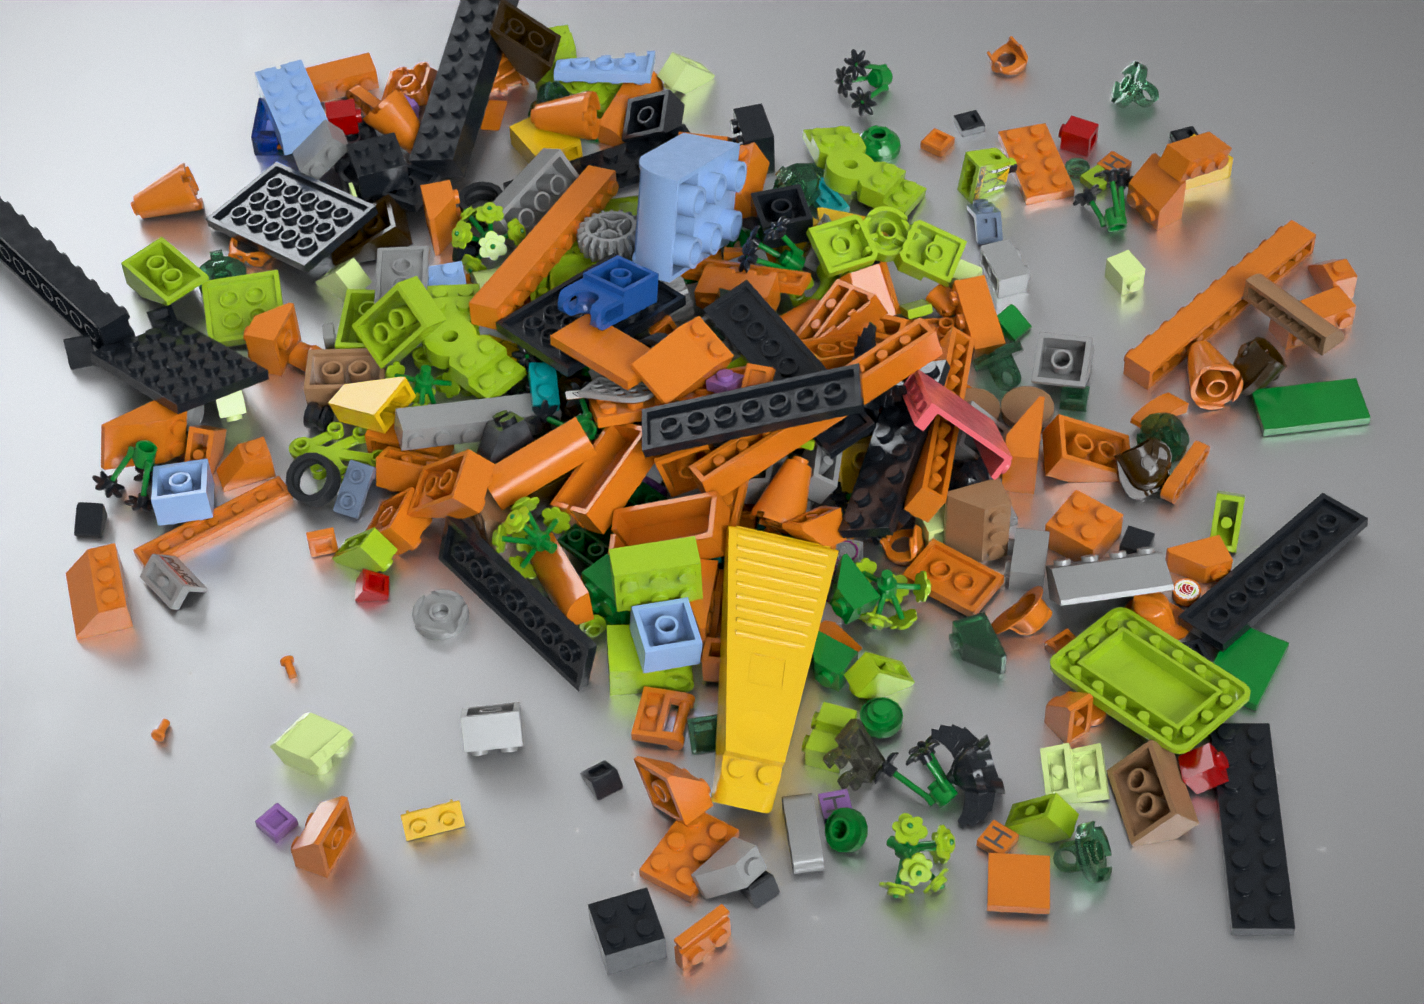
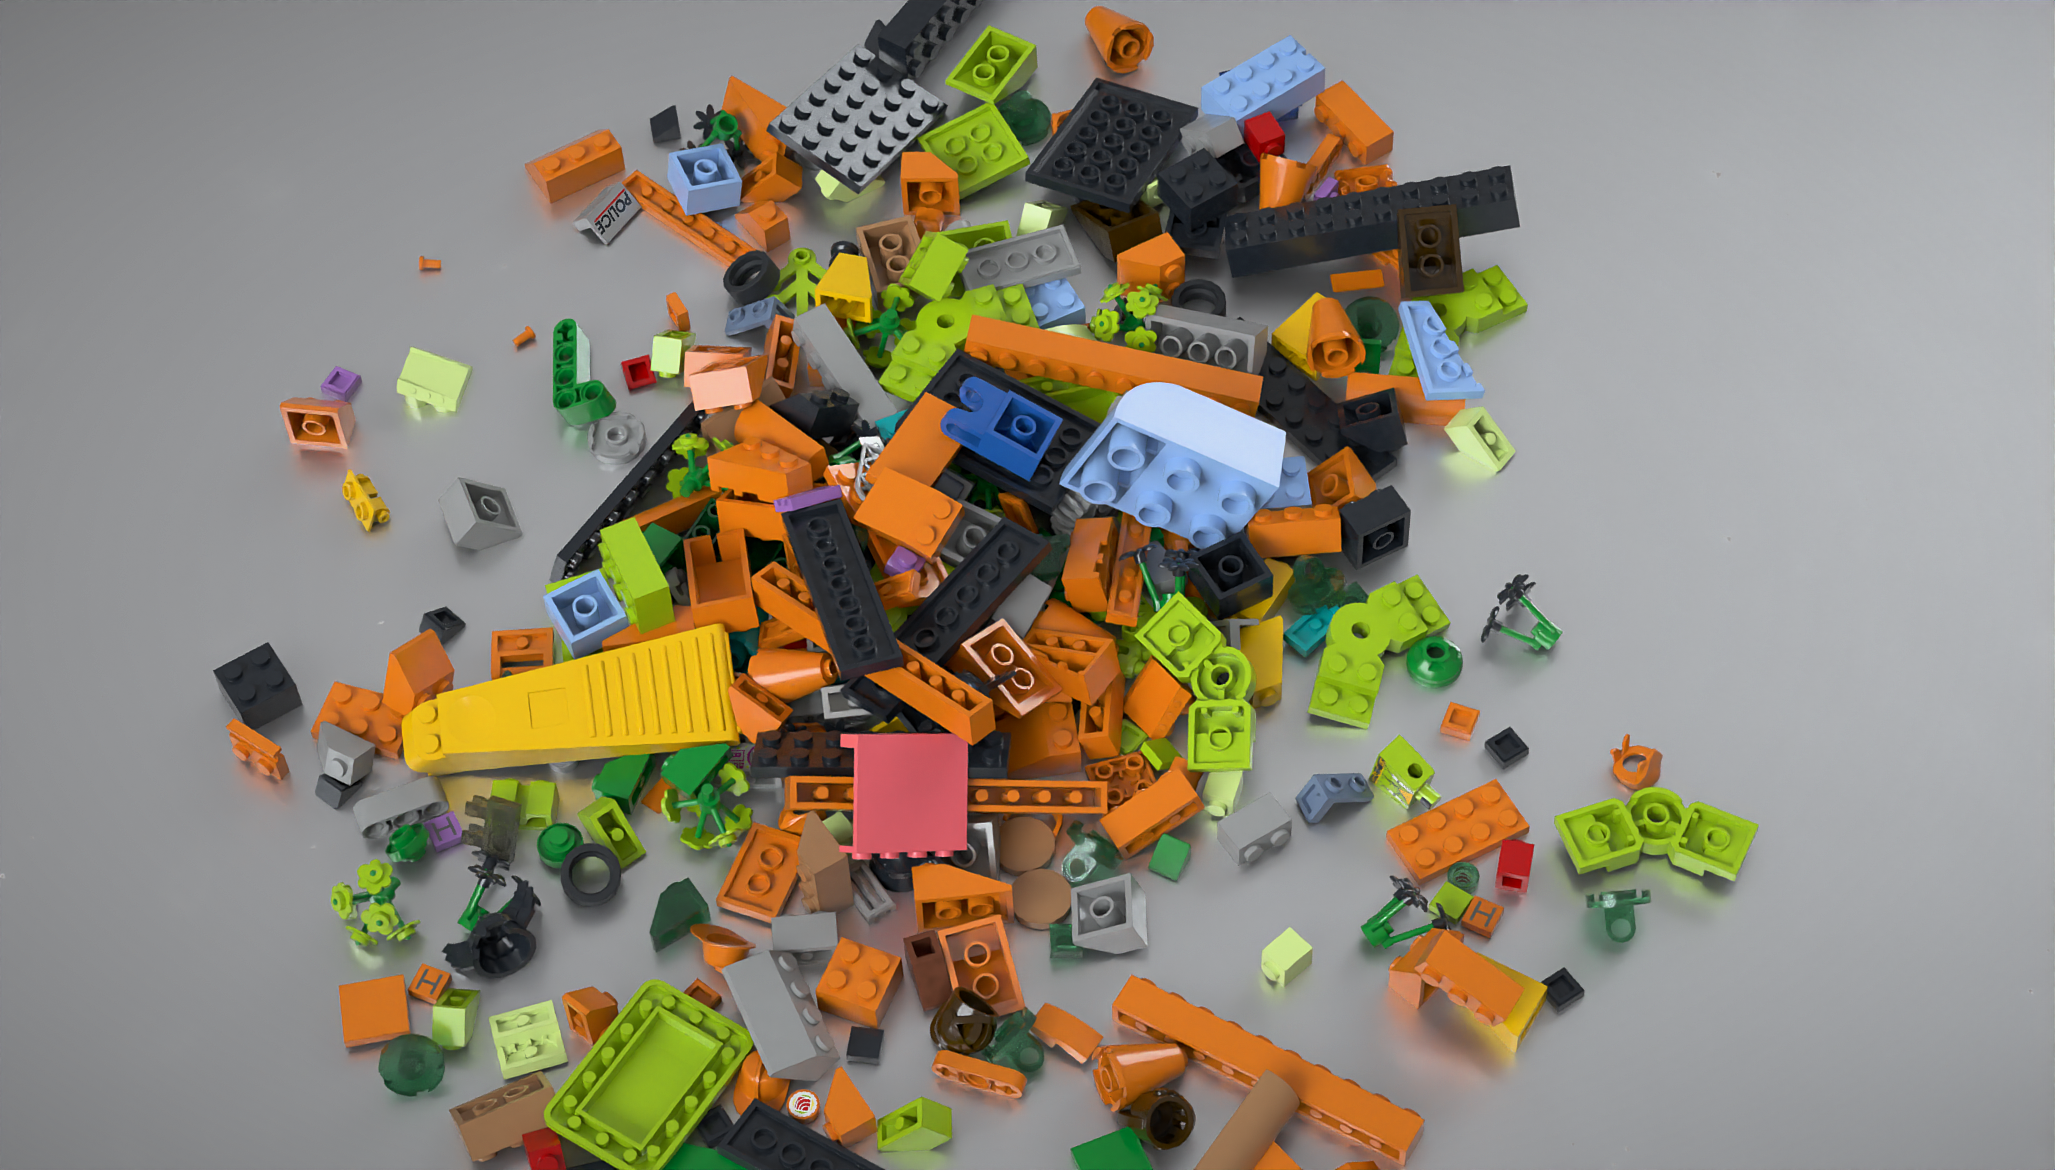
camera: 75 degrees right, 5 degrees up
black tile [146,304,177,328] -> none
none -> green beam [553,318,616,426]
none -> black tyre [561,843,621,907]
none -> orange wedge [707,437,813,503]
none -> medium lavender tile [773,485,843,512]
none -> copper slope [903,930,953,1012]
none -> lime plate [1554,787,1759,882]

